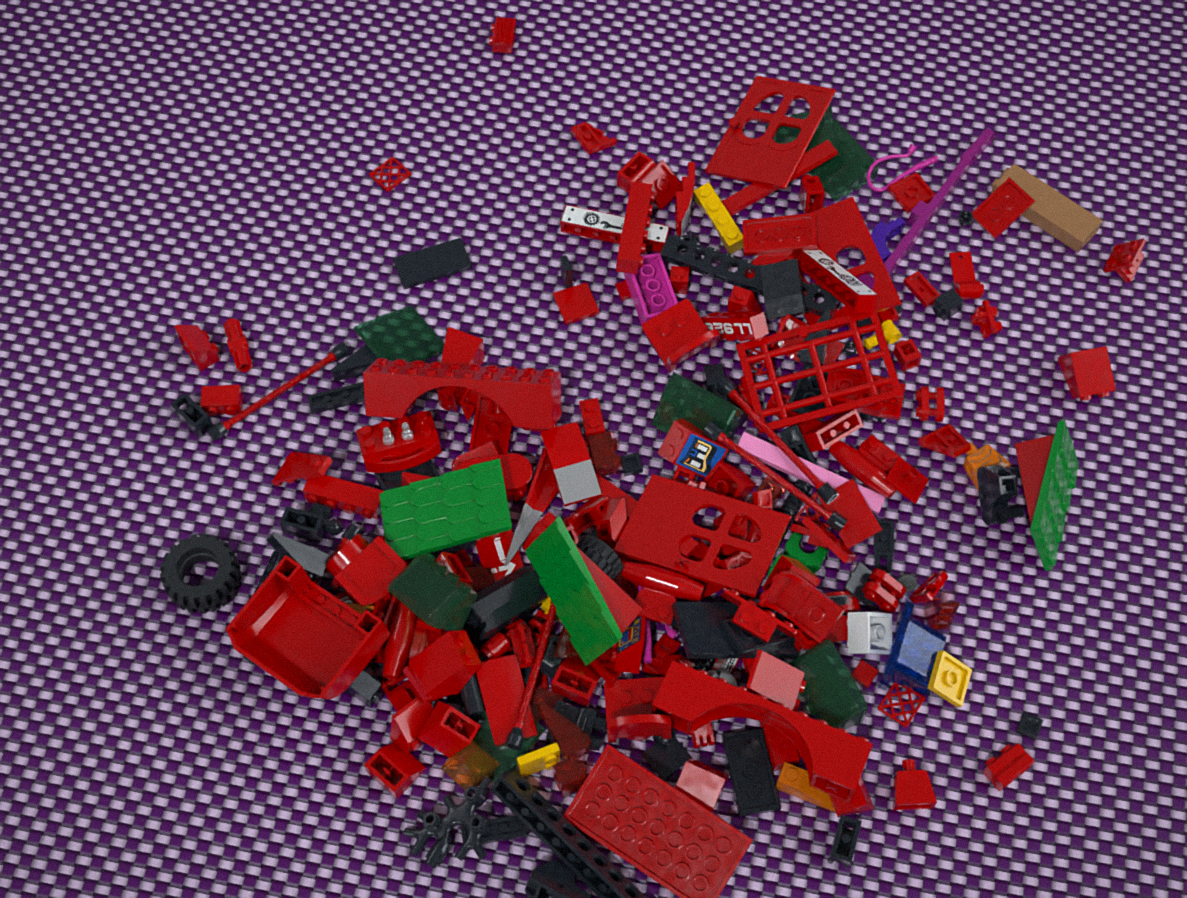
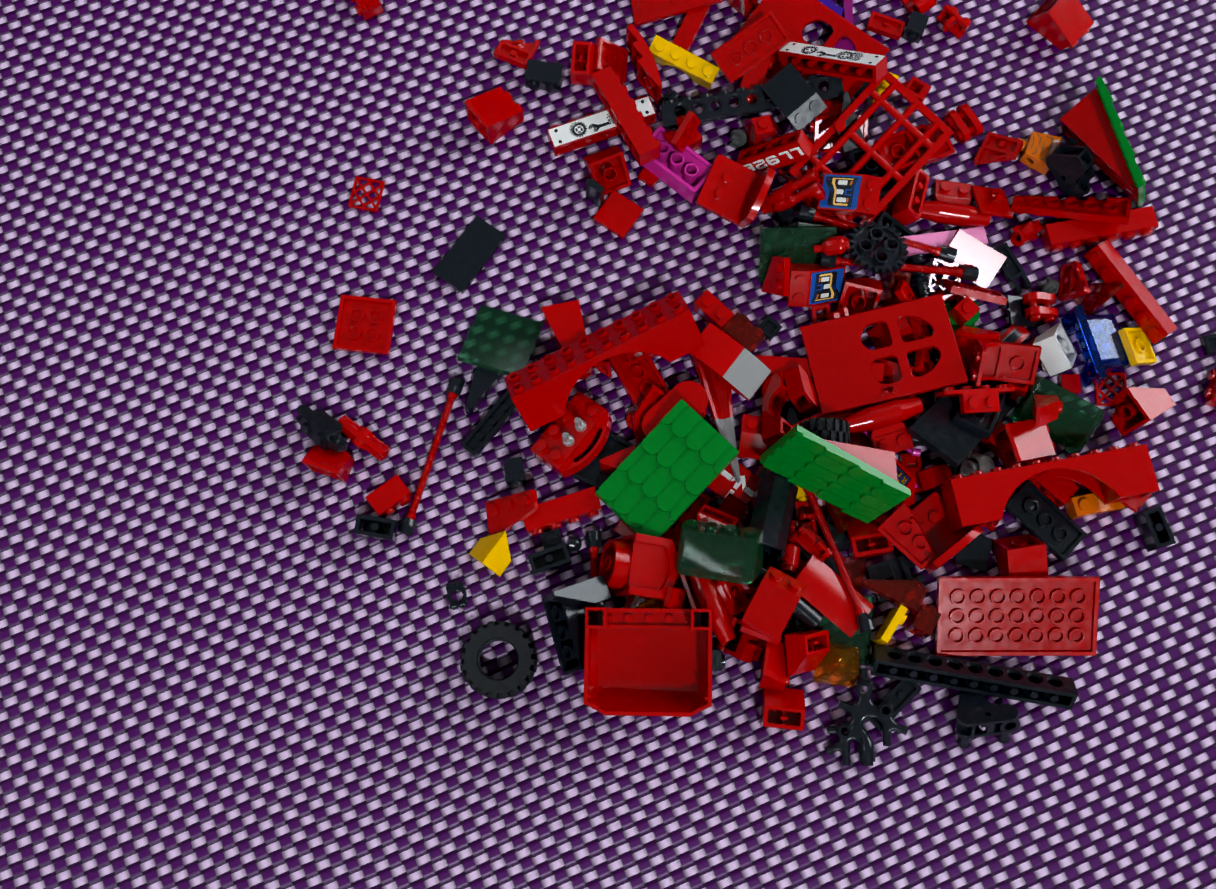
camera: 35 degrees left, 15 degrees up
red torso [892,759,937,811] -> none
none -> black hinge [296,405,348,453]
none -> red plate [332,294,398,355]
none -> black piece [446,580,468,610]
none -> red slope [464,86,524,145]
none -> yellow slope [469,531,512,577]
none -> black brick [503,457,527,488]
none -> black brick [524,59,564,93]
none -> red slope [583,145,632,195]
none -> red tile [663,111,701,153]
none -> red tile [663,586,686,609]
none -> dark grey plate [729,129,747,149]
none -> red piece [760,167,826,215]
none -> red wing [762,256,790,296]
none -> red plant [814,236,850,255]
none -> slope [816,172,883,219]
none -> black gear [846,220,909,277]
none -> red wing [877,501,936,570]
none -> red brick [948,295,980,327]
none -> red hips [1010,220,1044,247]
none -> red wing [1011,196,1131,225]
none -> red slope [1032,394,1063,427]
none -> red brick [1040,206,1159,252]
none -> red brick [1084,240,1178,345]
none -> red slope [1112,387,1176,436]

